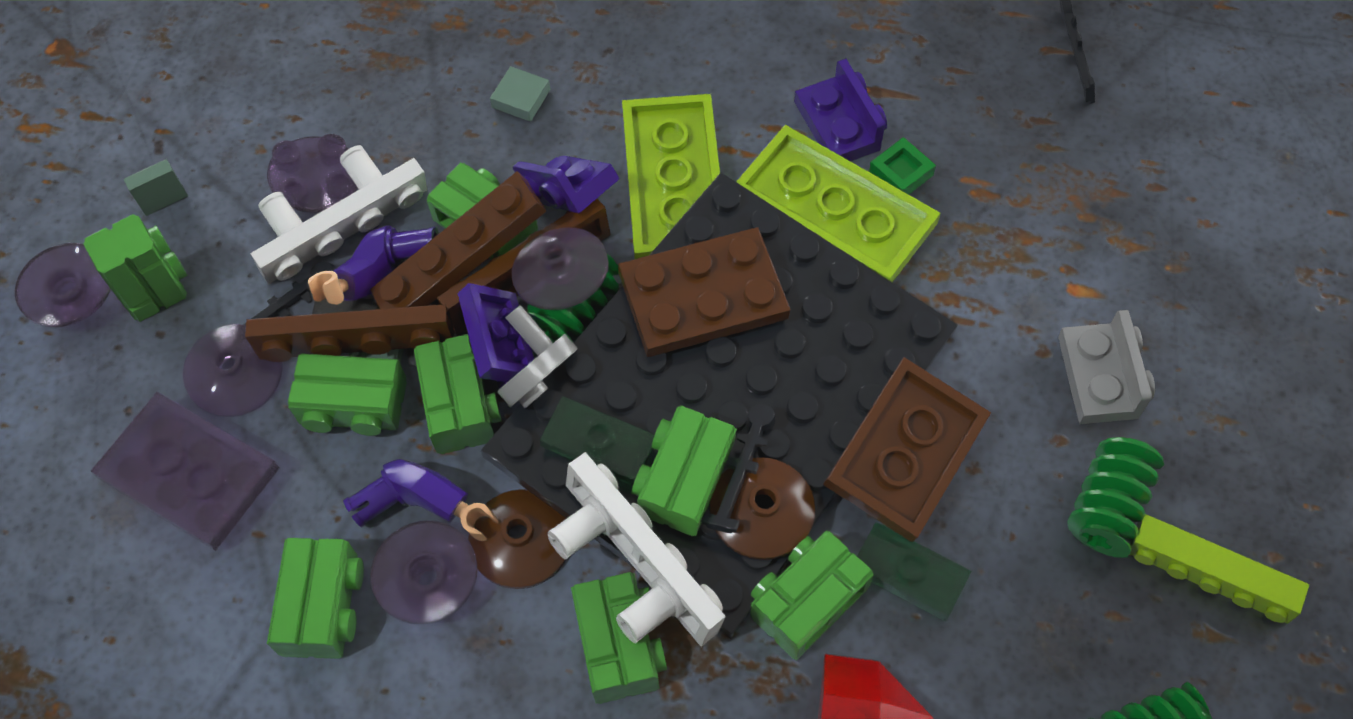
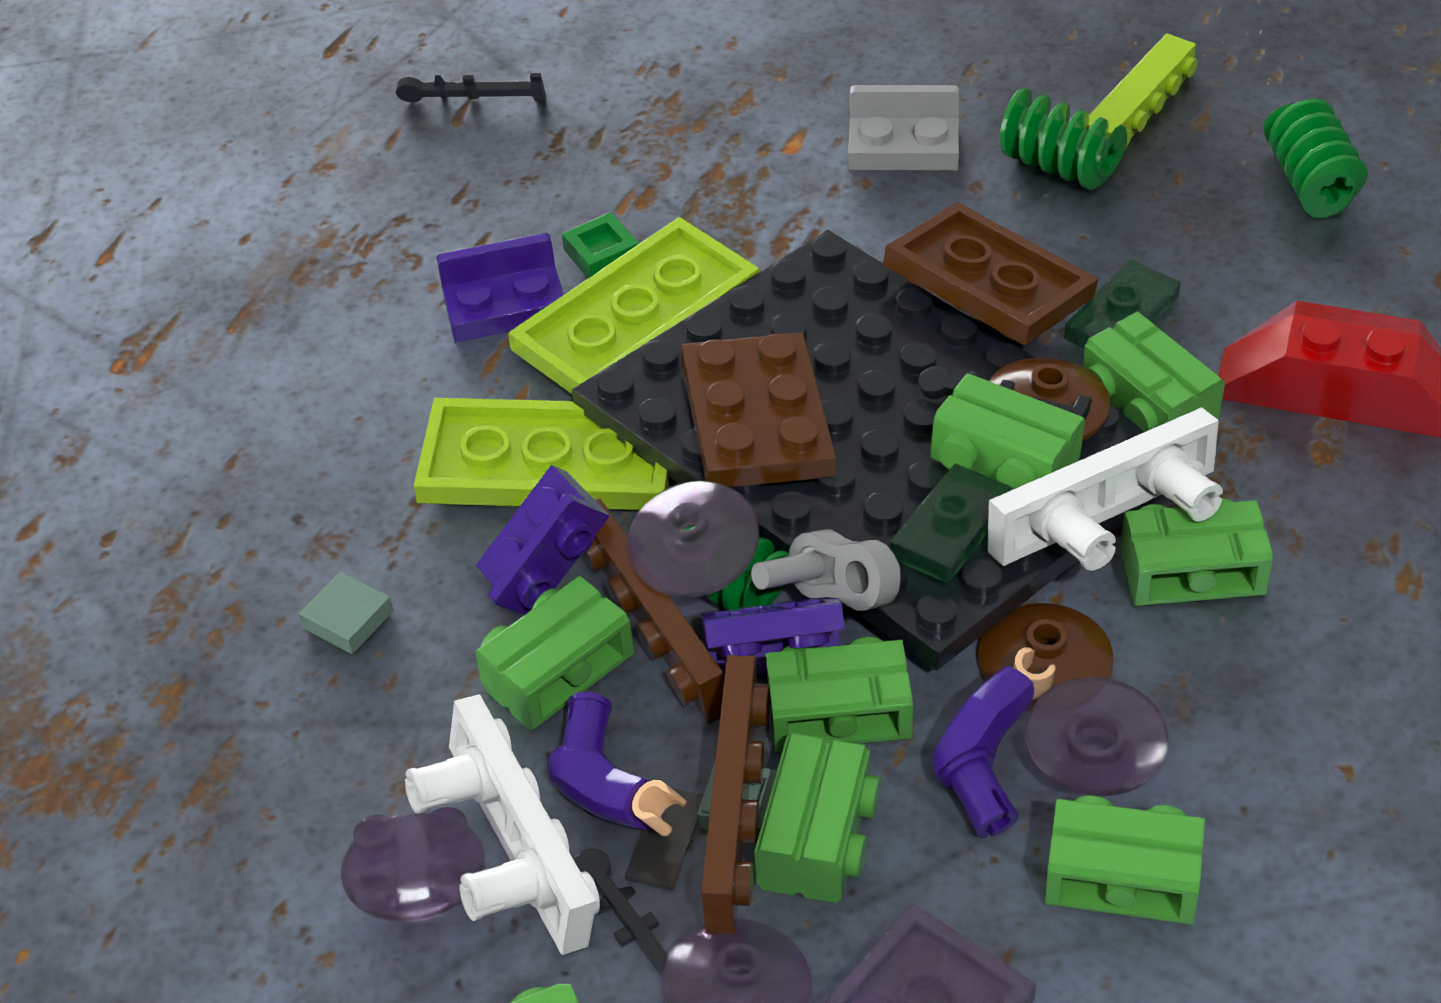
camera: 80 degrees left, 15 degrees down
reddish brown plate [370,171,547,309] -> none

